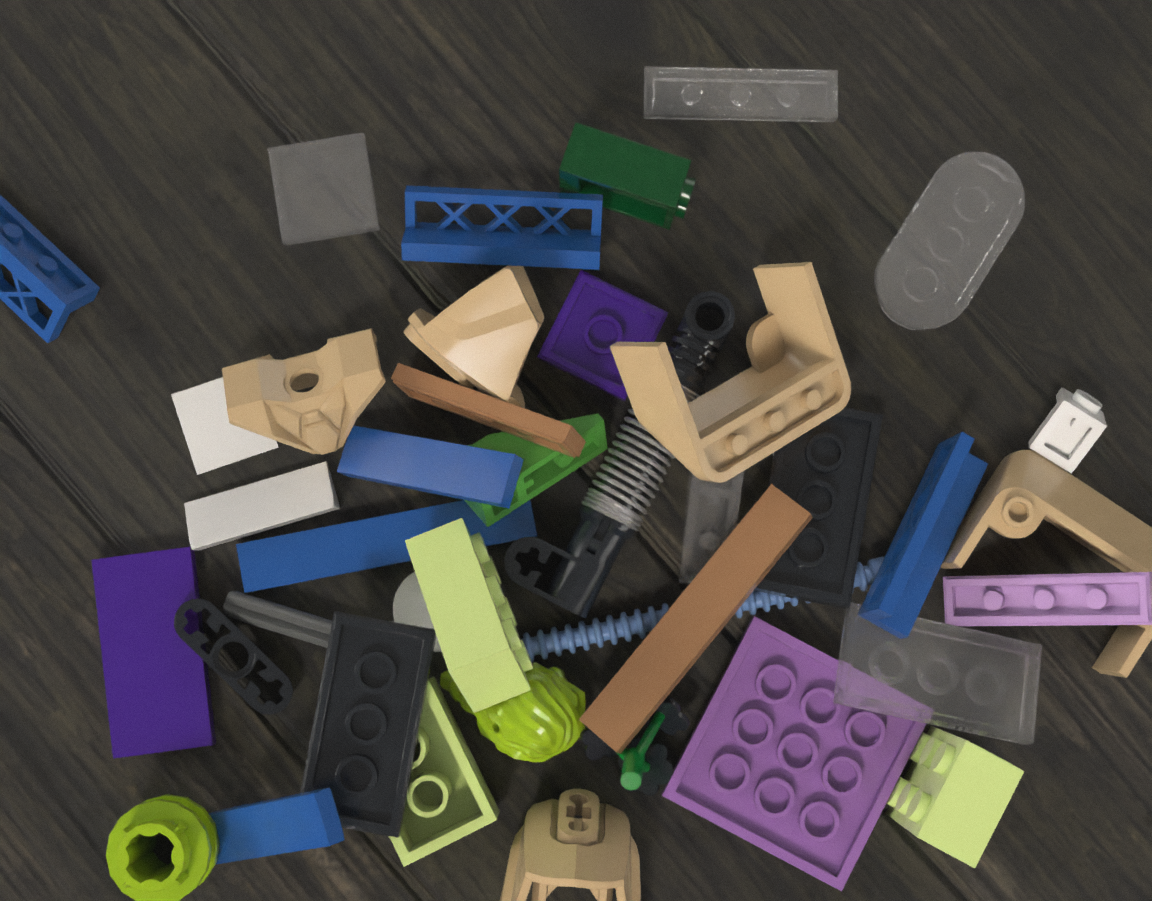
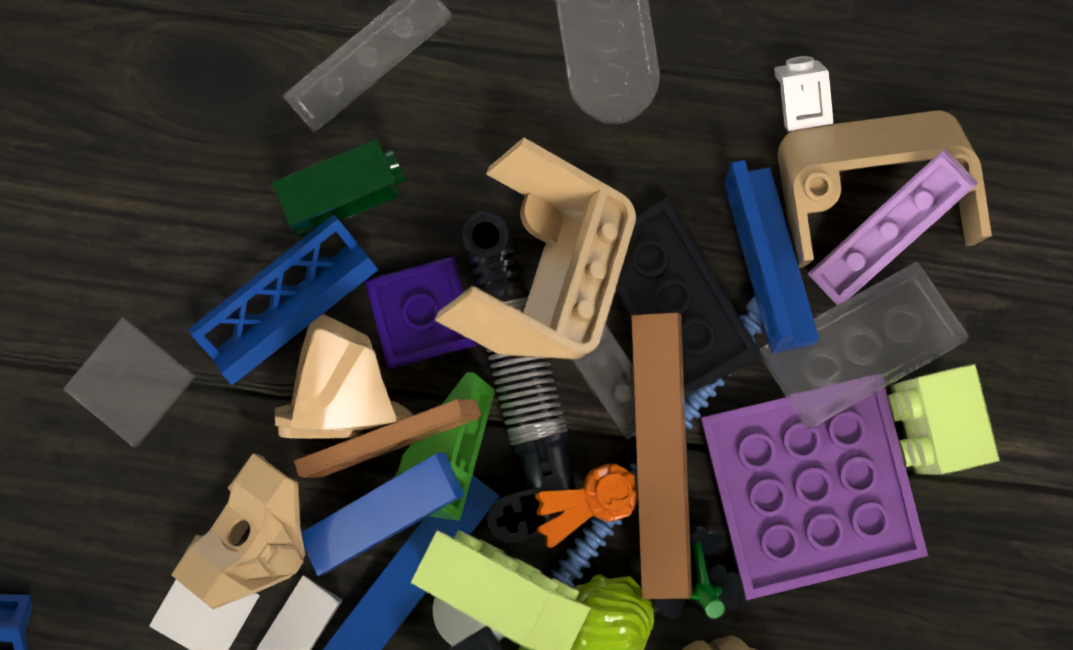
camera: 40 degrees left, 0 degrees up
none -> orange piece [535,463,638,548]

